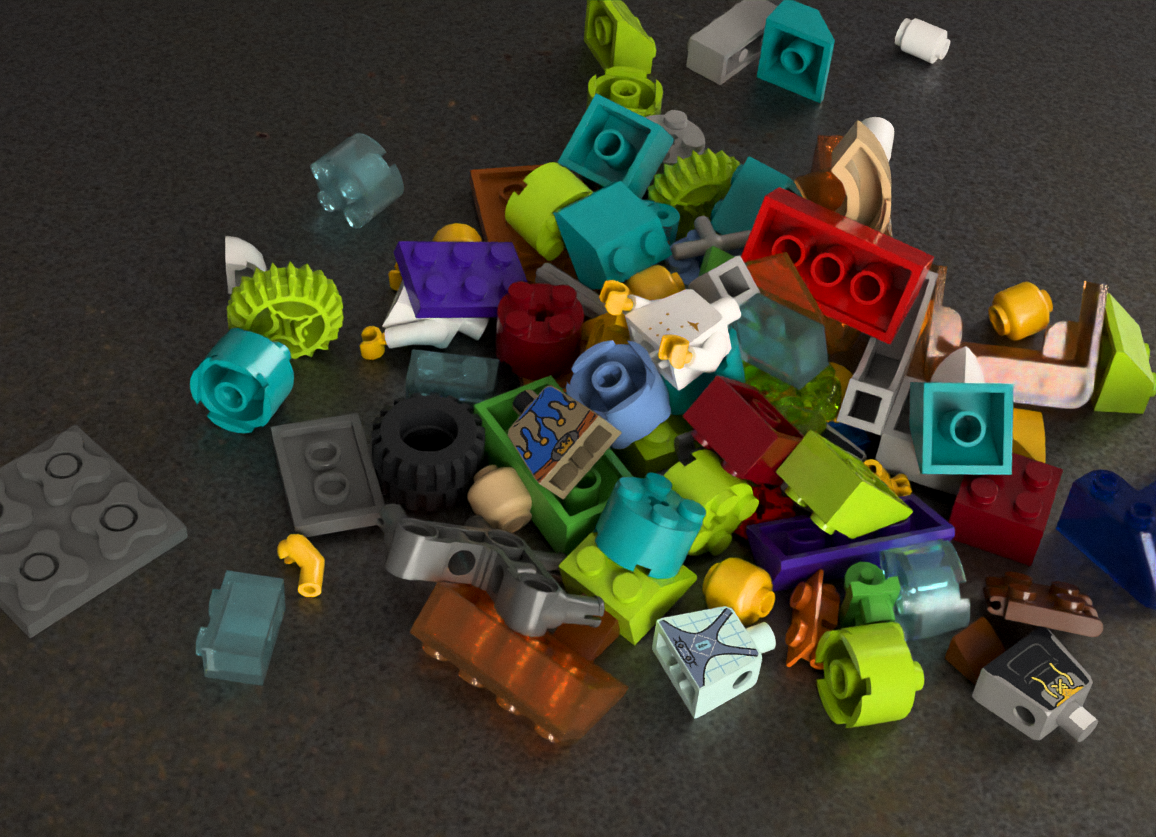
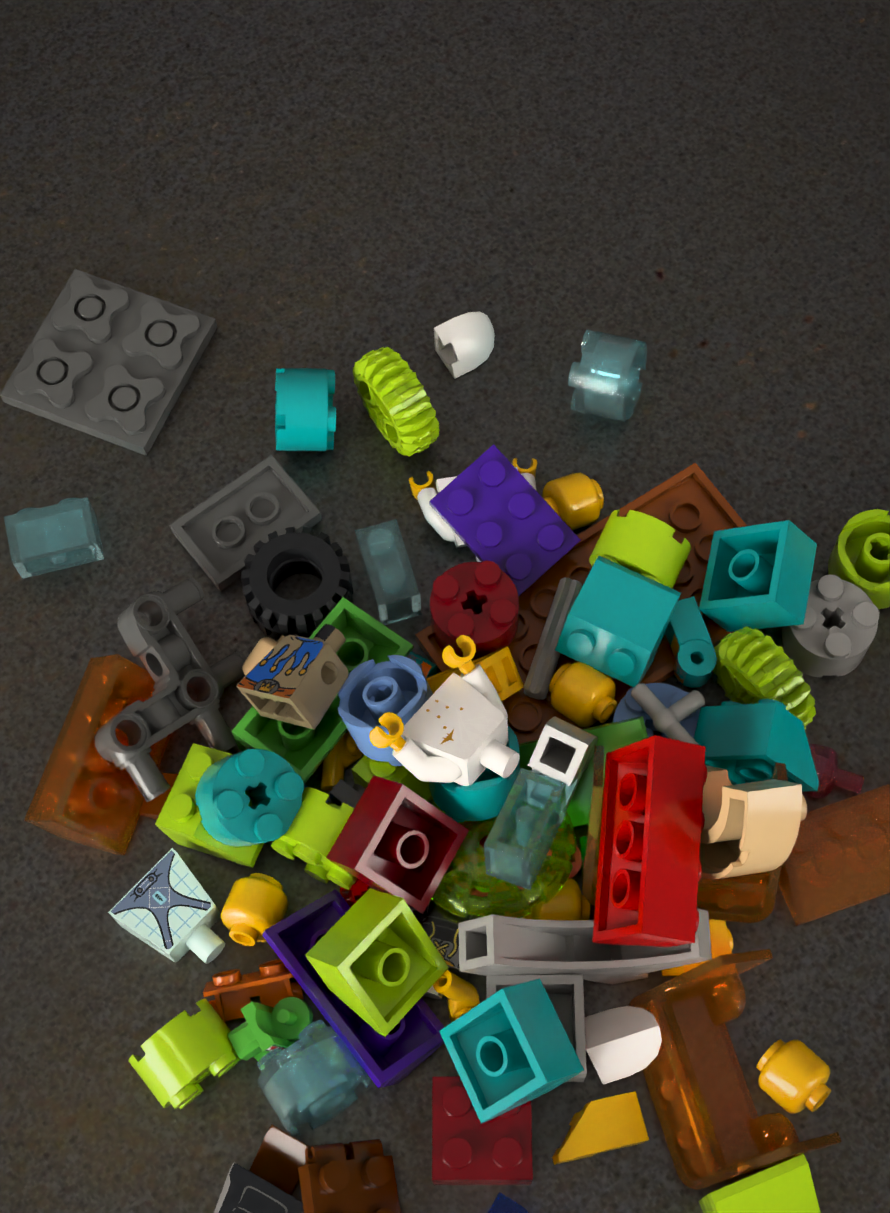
camera: 75 degrees right, 20 degrees up
yellow arm [277,534,325,597] -> none

